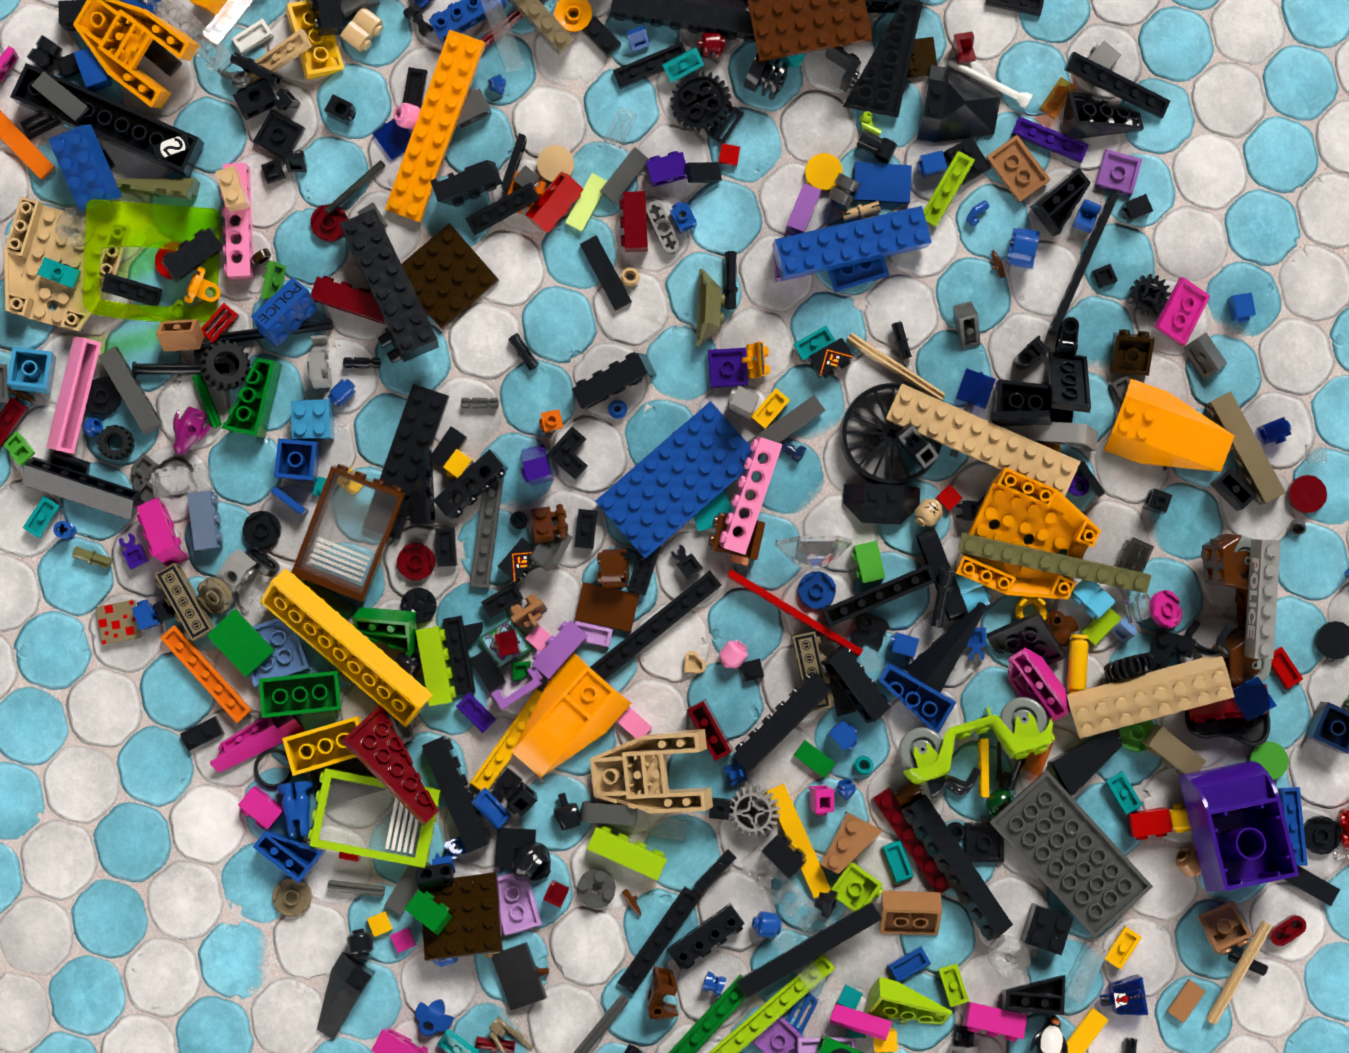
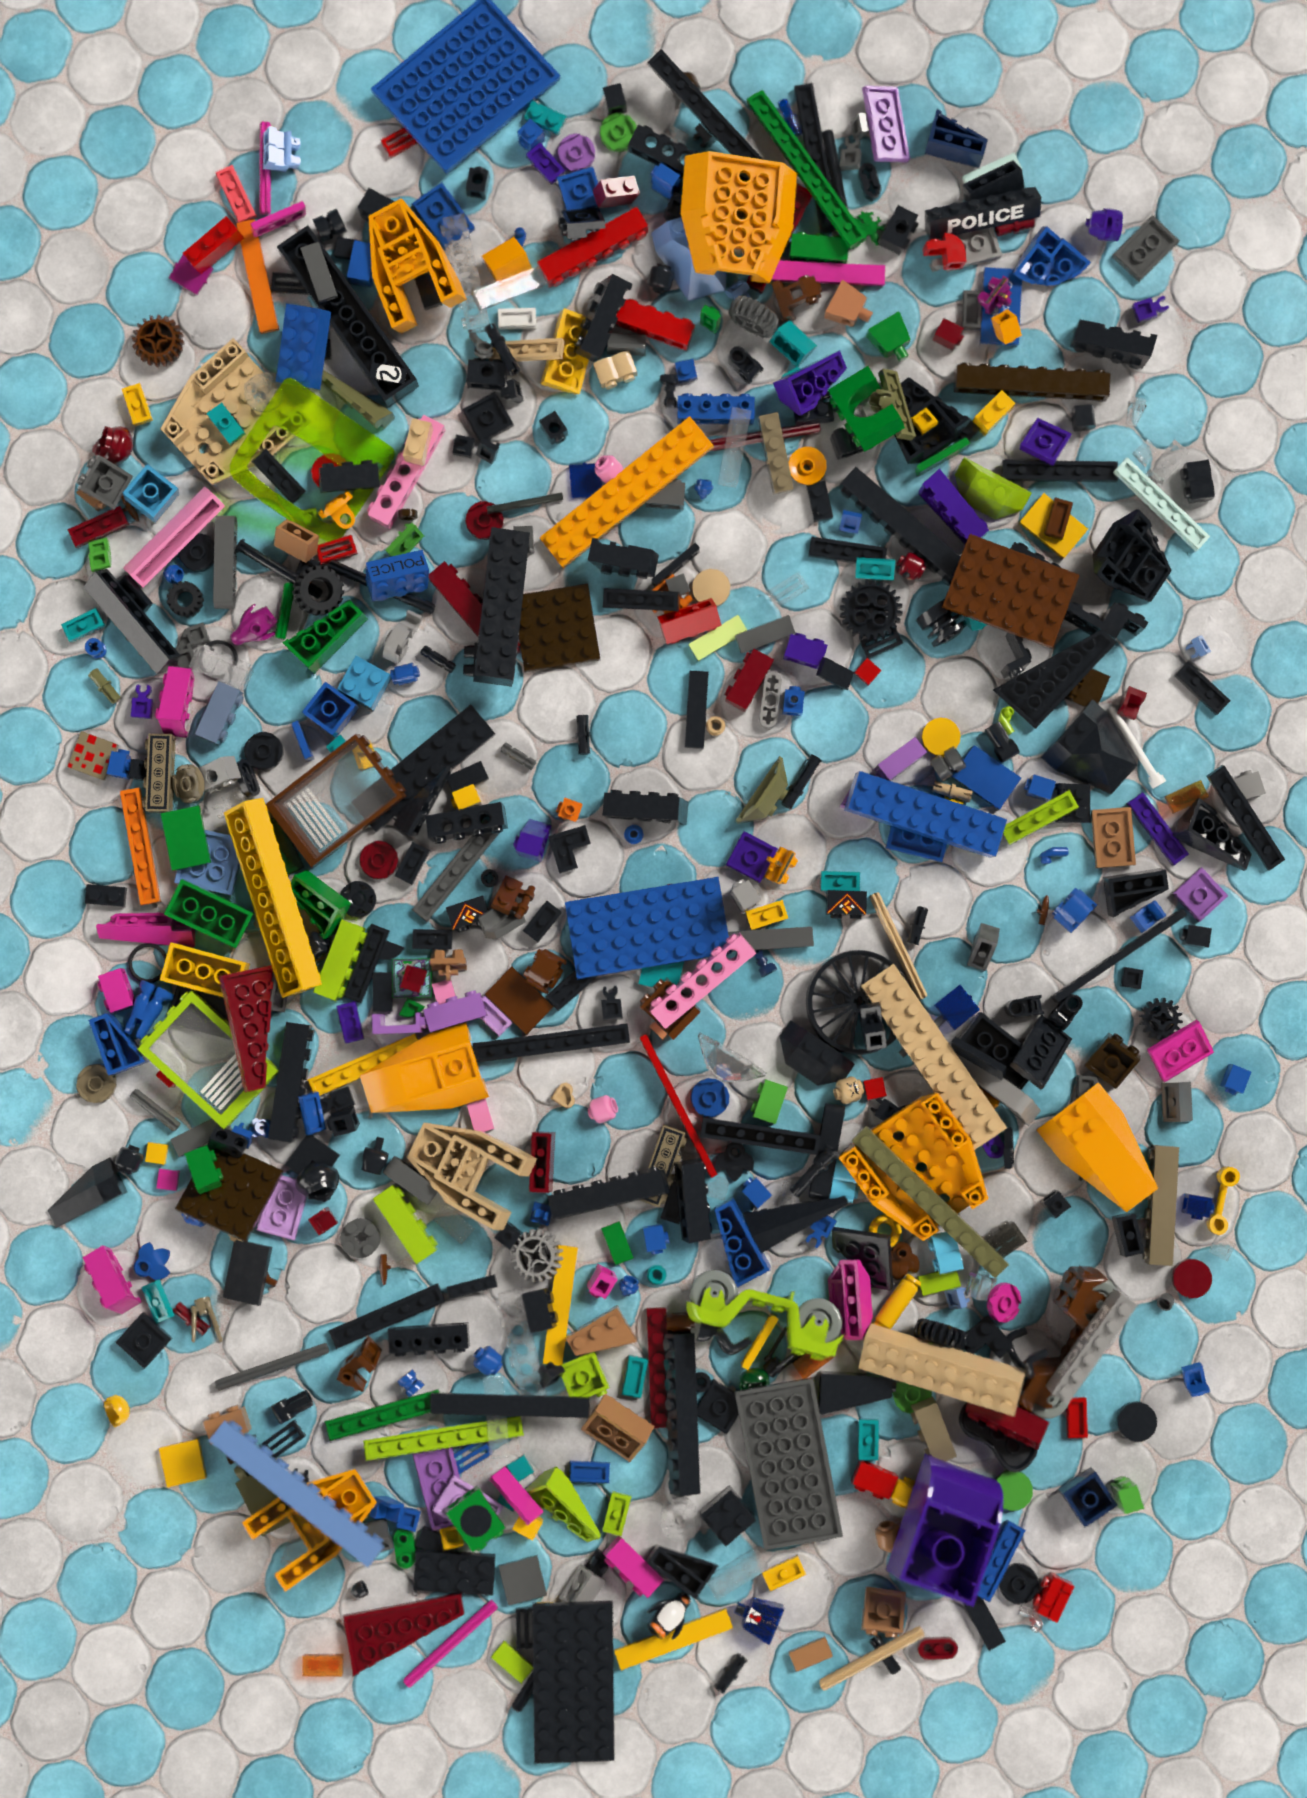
camera: 30 degrees right, 0 degrees up
black tile [403,67,428,108] -> none
black plate [741,658,764,682] -> none
clear blue piece [1233,676,1277,722] -> none
none -> yellow piece [1206,1166,1240,1235]

